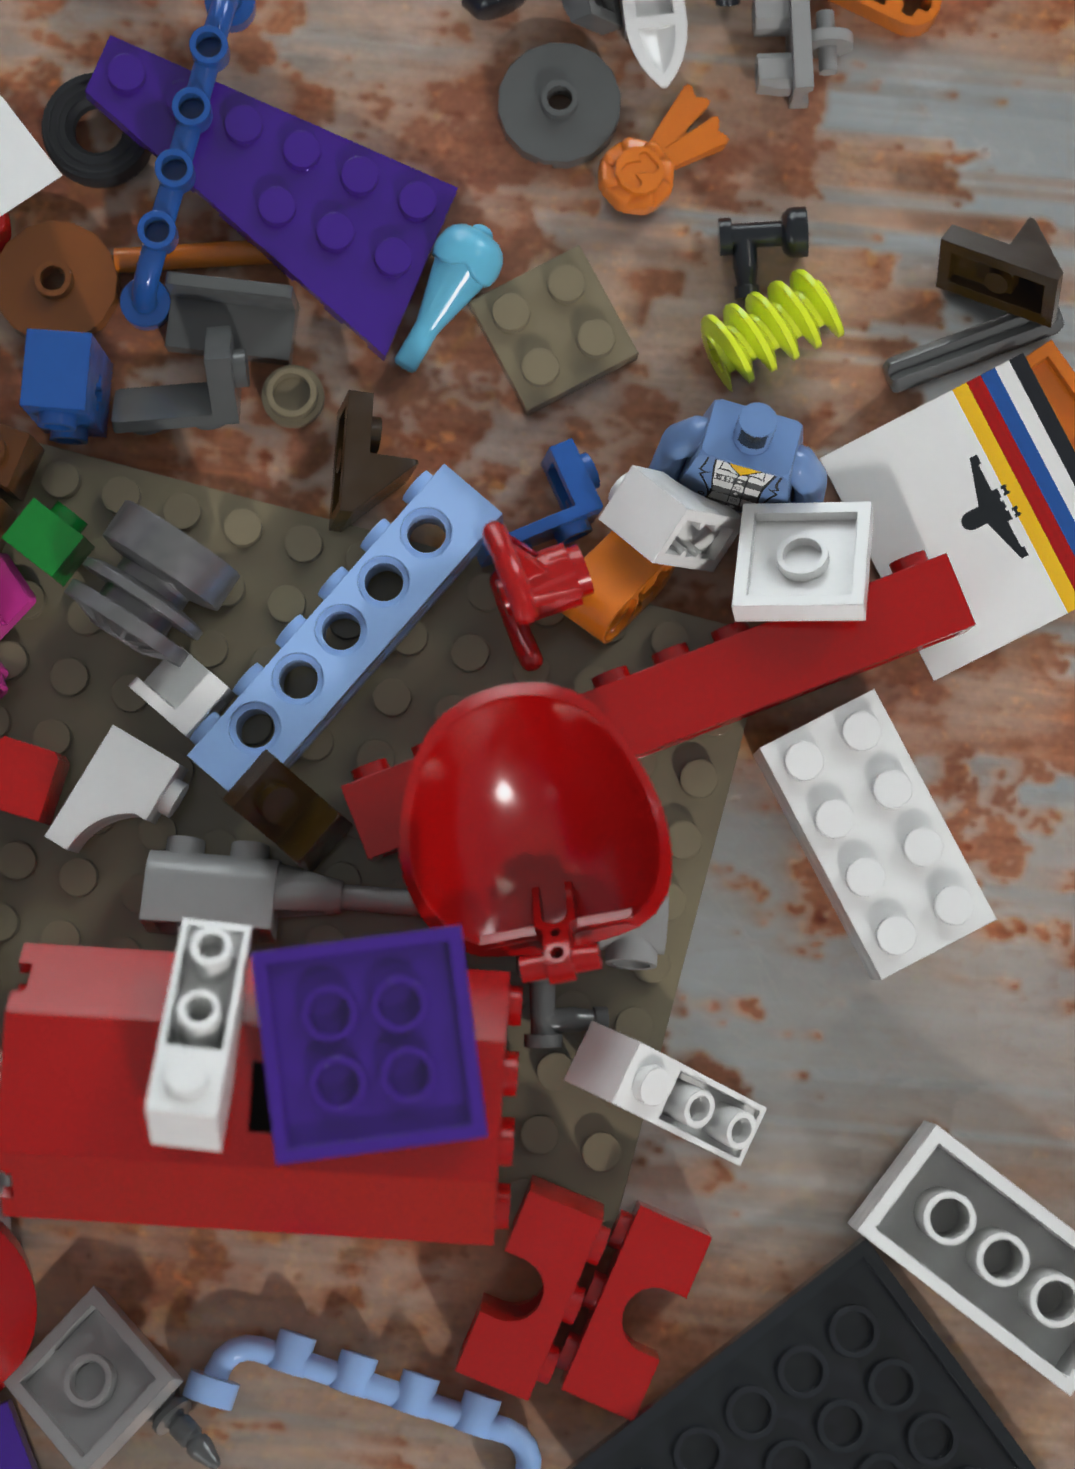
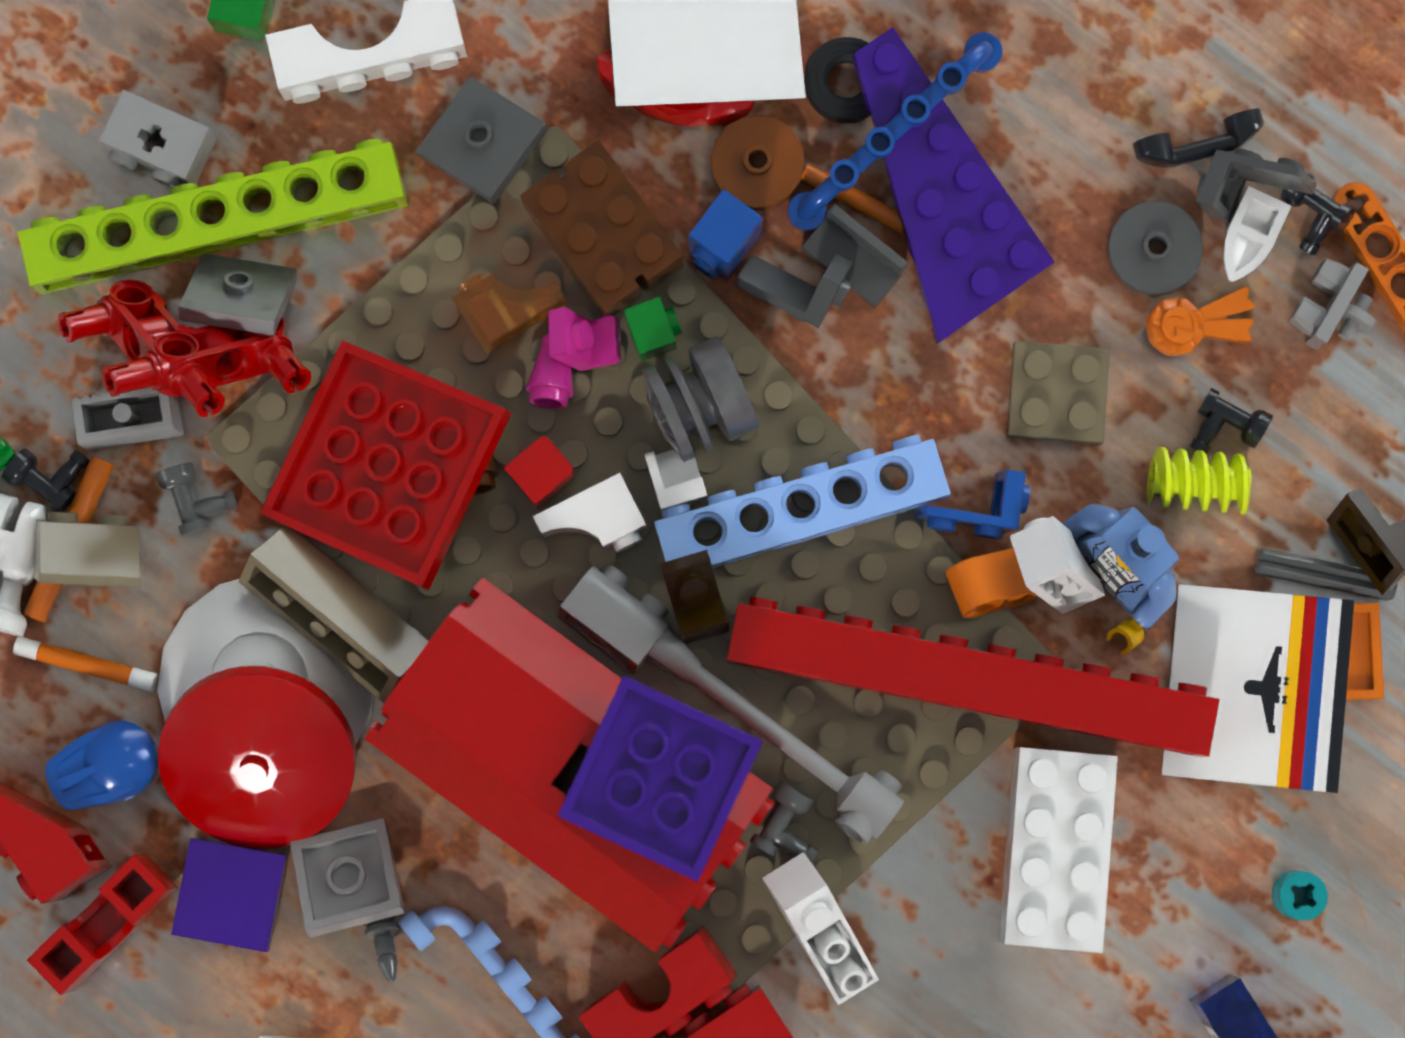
camera: 35 degrees right, 0 degrees up
white slope [145,918,252,1152] -> none
dark tan plate [261,365,325,428] -> none
dark brown slope [329,390,419,532] -> none
medium azure piece [394,223,503,373] -> none
red piece [399,682,672,985] -> none
red piece [482,521,594,672] -> none
white plate [732,501,873,622] -> none

